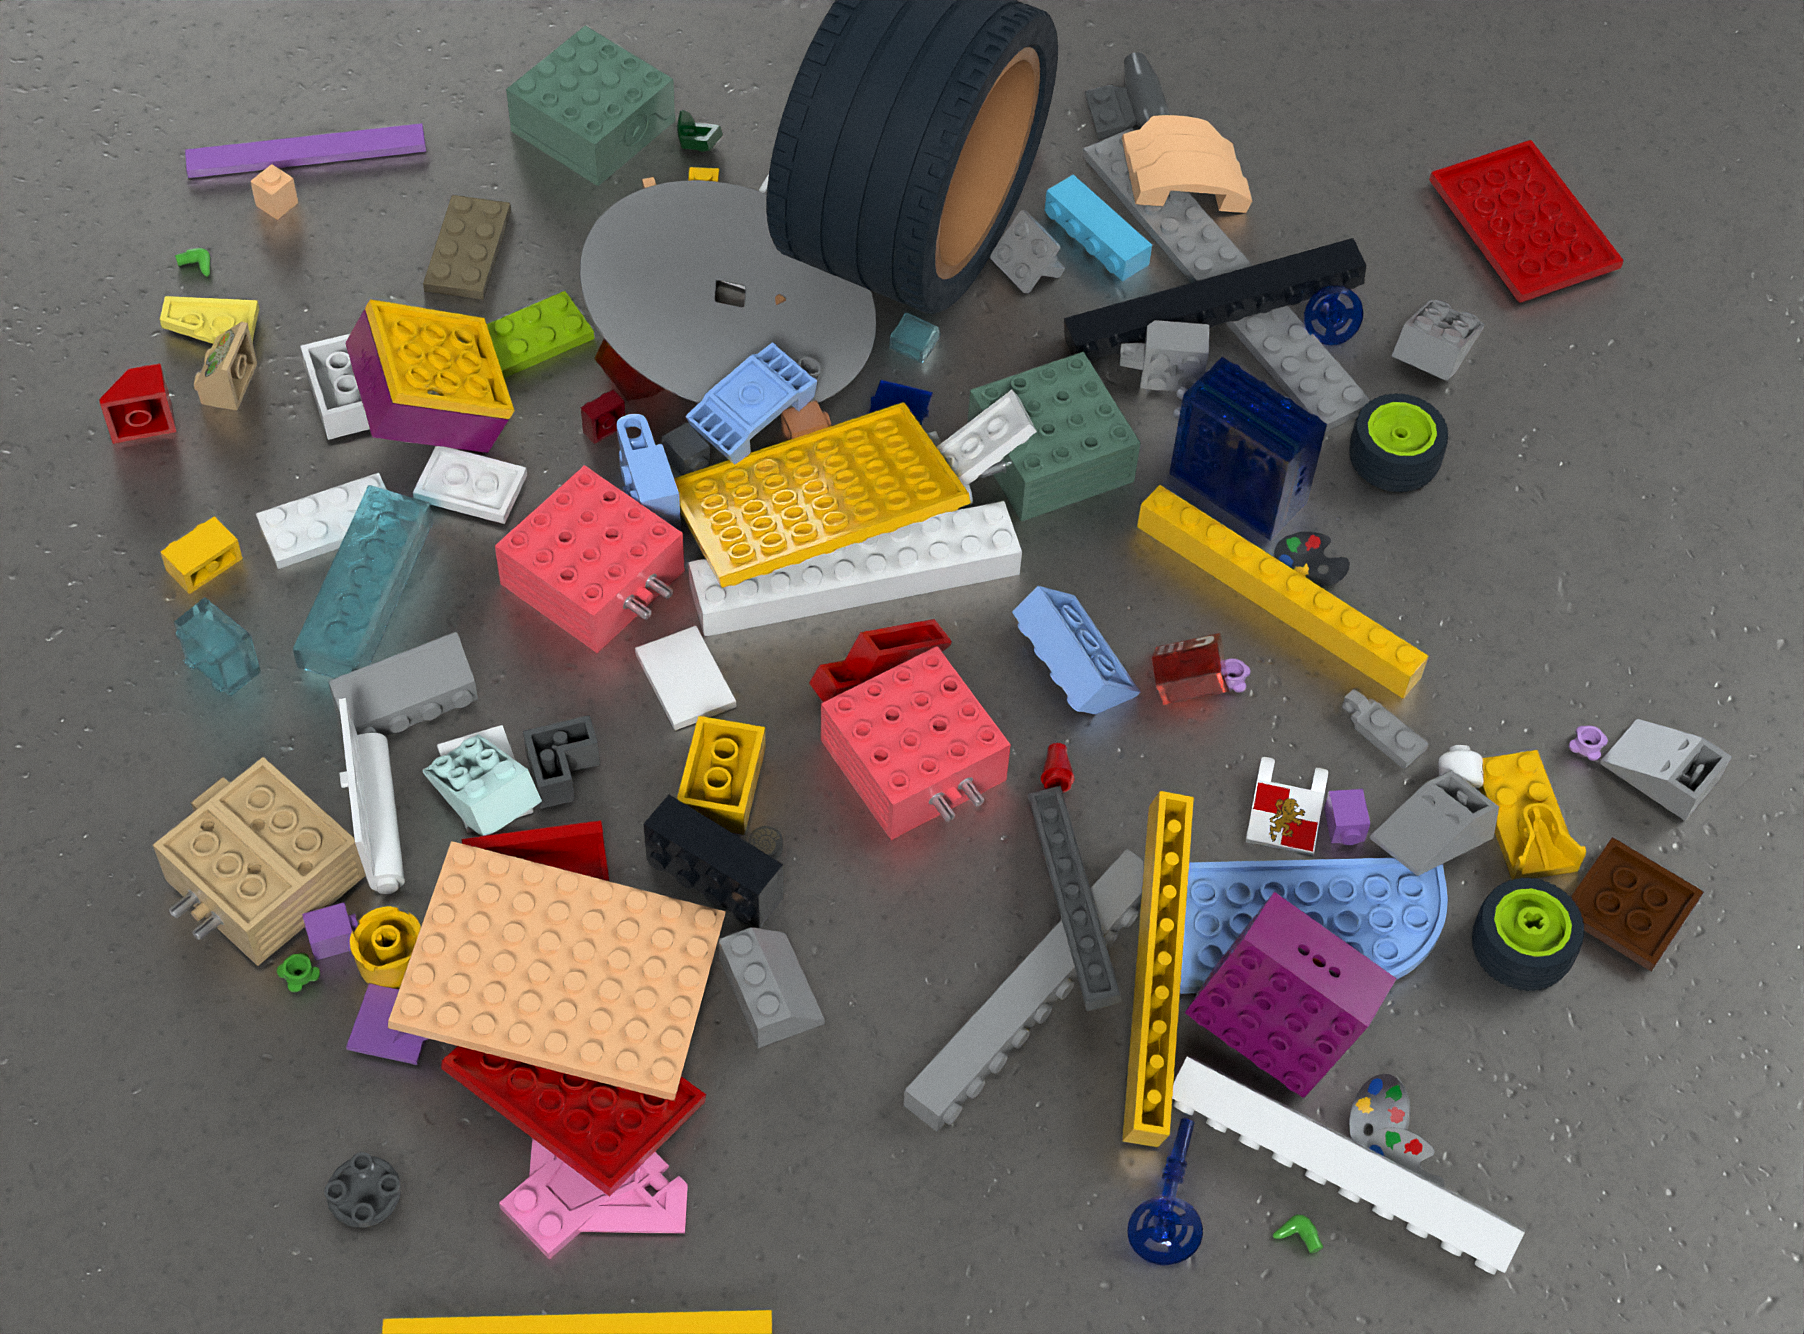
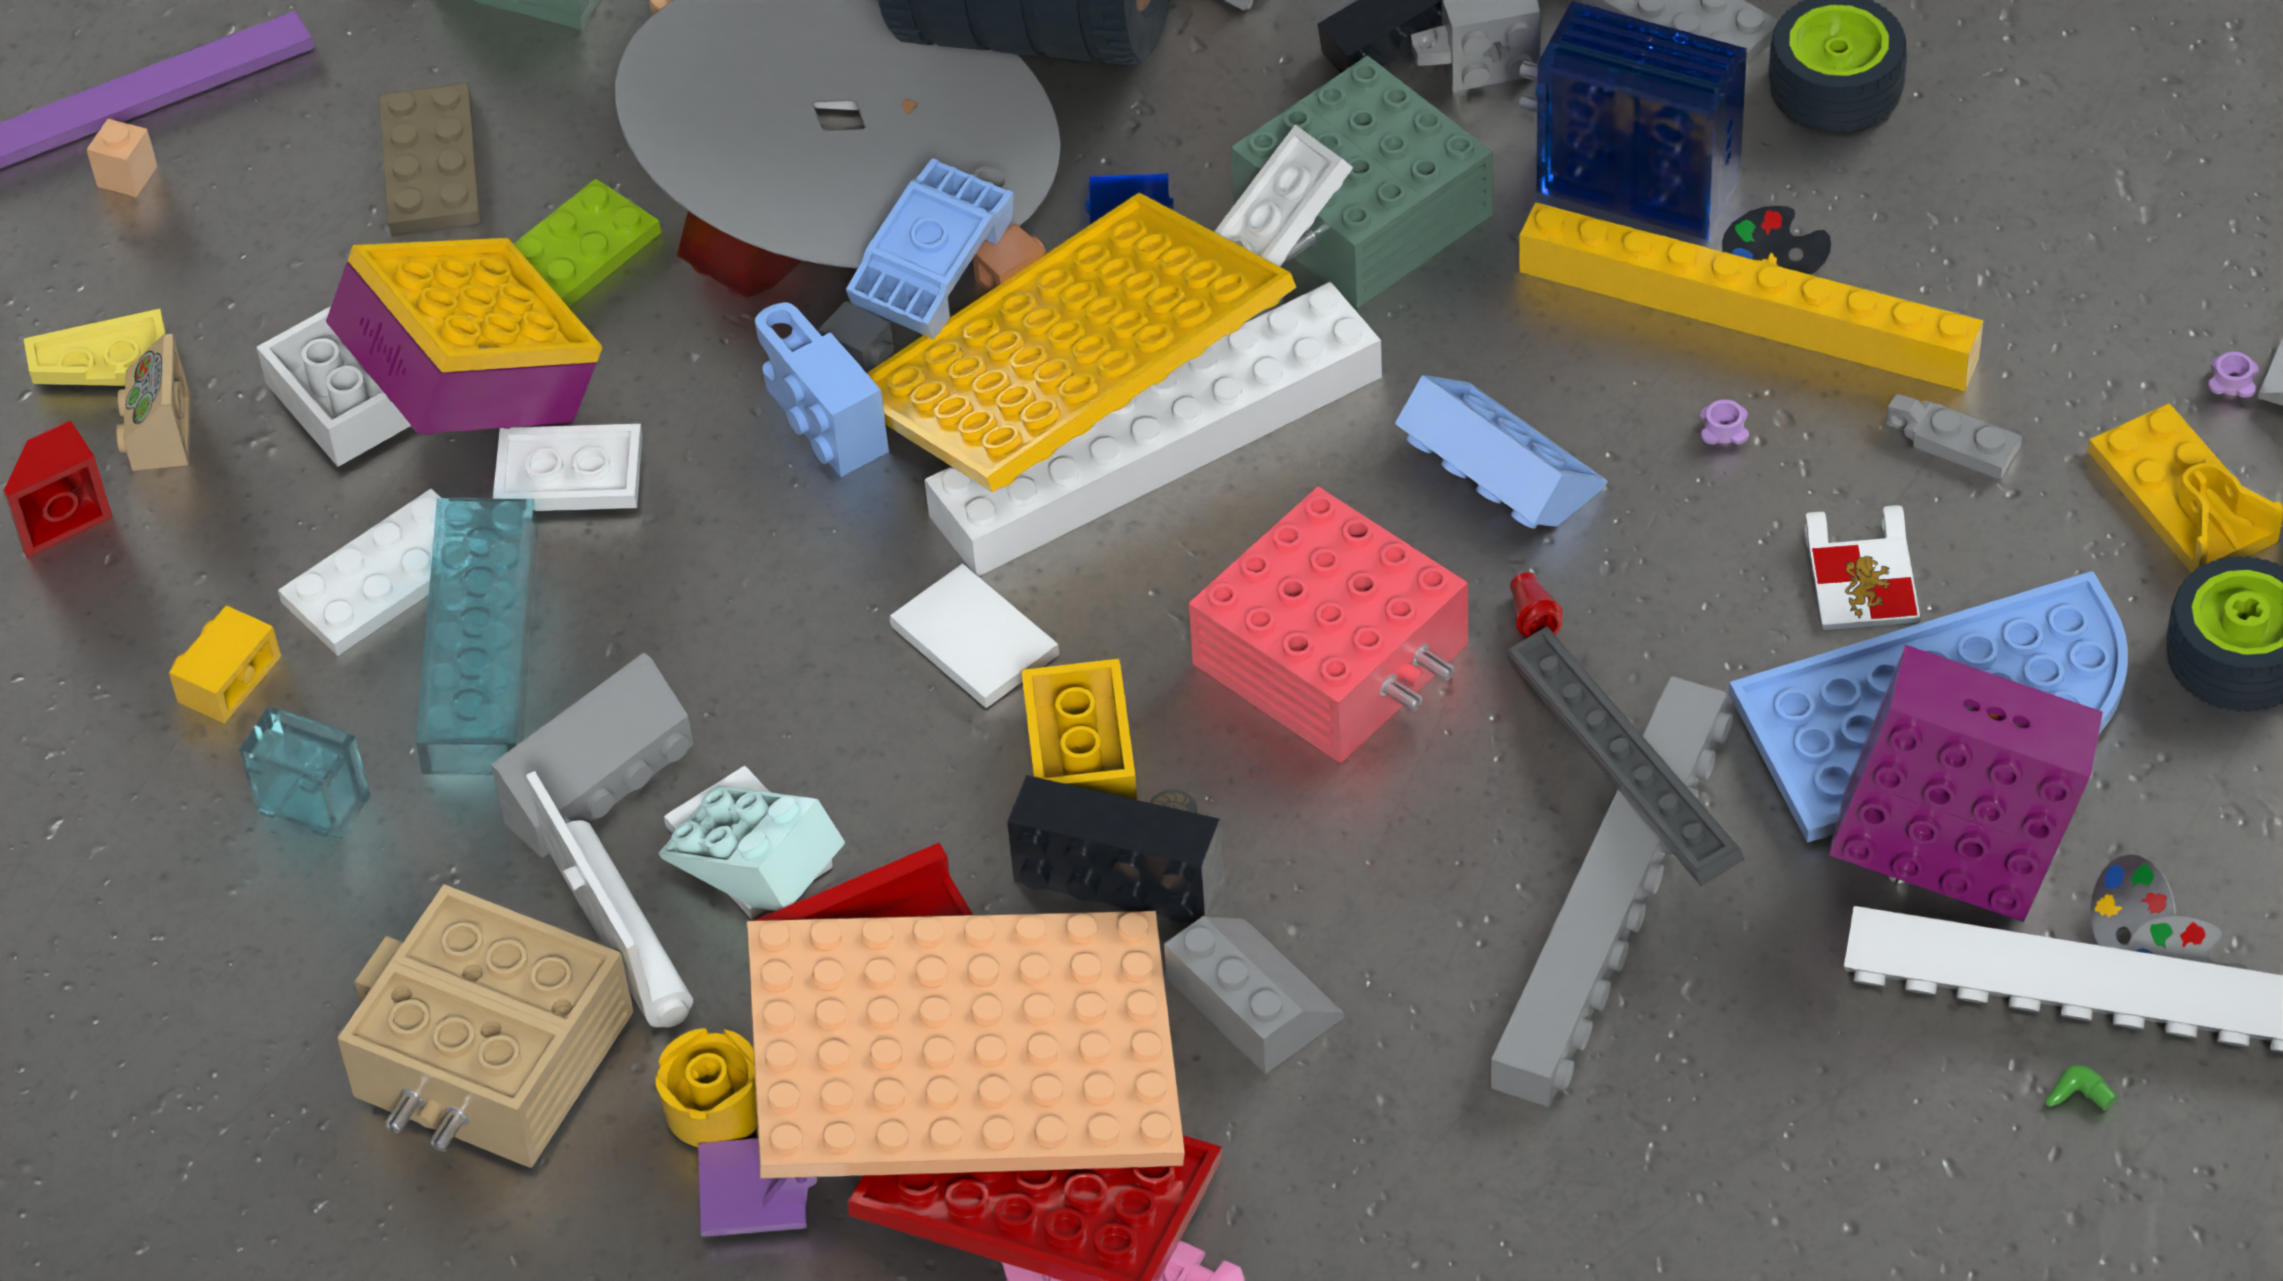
camera: 10 degrees left, 5 degrees down
bright green animal [175,248,211,277] -> none
bright green plate [277,953,320,992] -> none
medium lavender brick [302,902,358,961] -> none
coral piece [495,465,685,654] -> none
dark grey brick [523,715,600,809] -> none
dark red piece [580,389,626,444] -> none
red slope [809,619,952,702] -> none
clear light blue piece [889,312,941,364] -> none
yellow brick [1122,791,1194,1147] -> none
clear blue dish [1127,1118,1203,1265] -> none
clear red slope [1152,633,1229,705] -> none
medium lavender brick [1324,789,1370,845] -> none
light grey slope [1370,770,1499,876] -> none
white head [1438,745,1484,789] -> none

